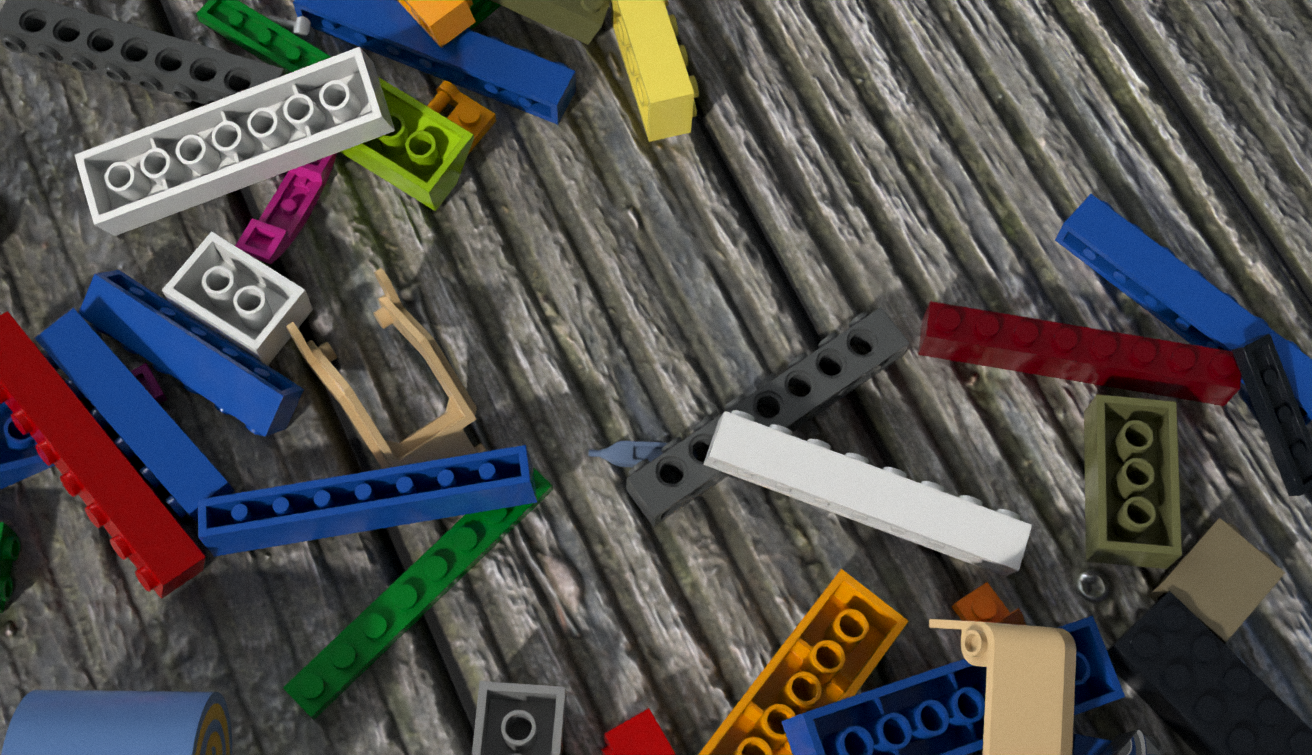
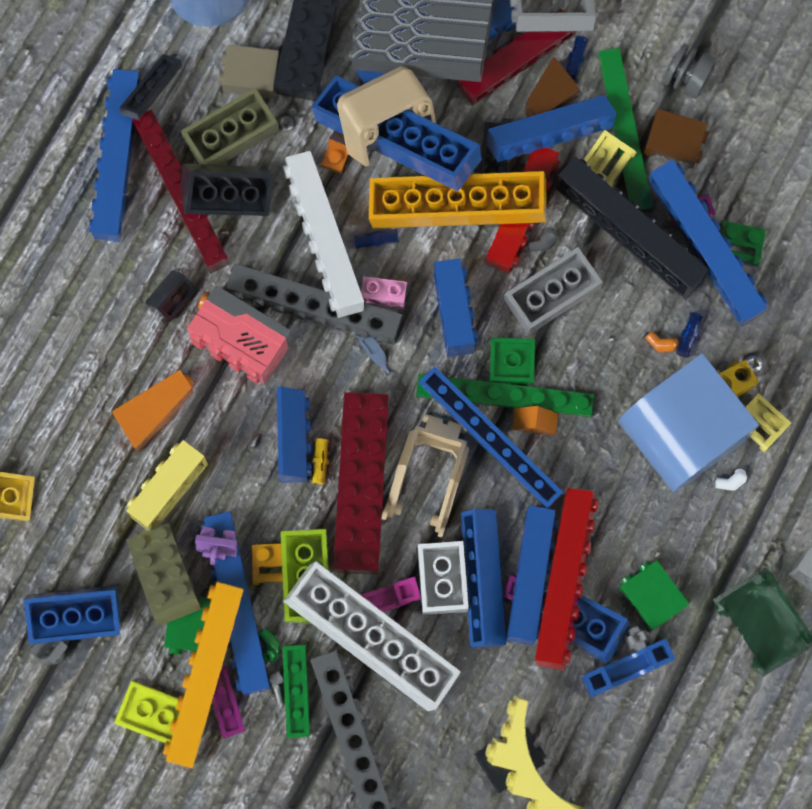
camera: 125 degrees left, 10 degrees up
none -> orange slope [111,370,194,452]
none -> black panel [145,270,198,322]
none -> black slope [181,164,274,216]
none -> coral piece [187,285,293,385]
none -> medium lavender hips [195,527,237,565]
none -> green arm [259,628,280,662]
none -> blue slope [277,387,312,483]
none -> yellow pin [311,438,329,485]
none -> dark red brick [333,392,389,575]
none -> clear blue pin [354,228,399,249]
none -> bright pink brick [361,276,407,310]
none -> blue brick [433,258,478,358]
none -> green plate [489,338,535,384]
none -> orange slope [512,406,558,436]

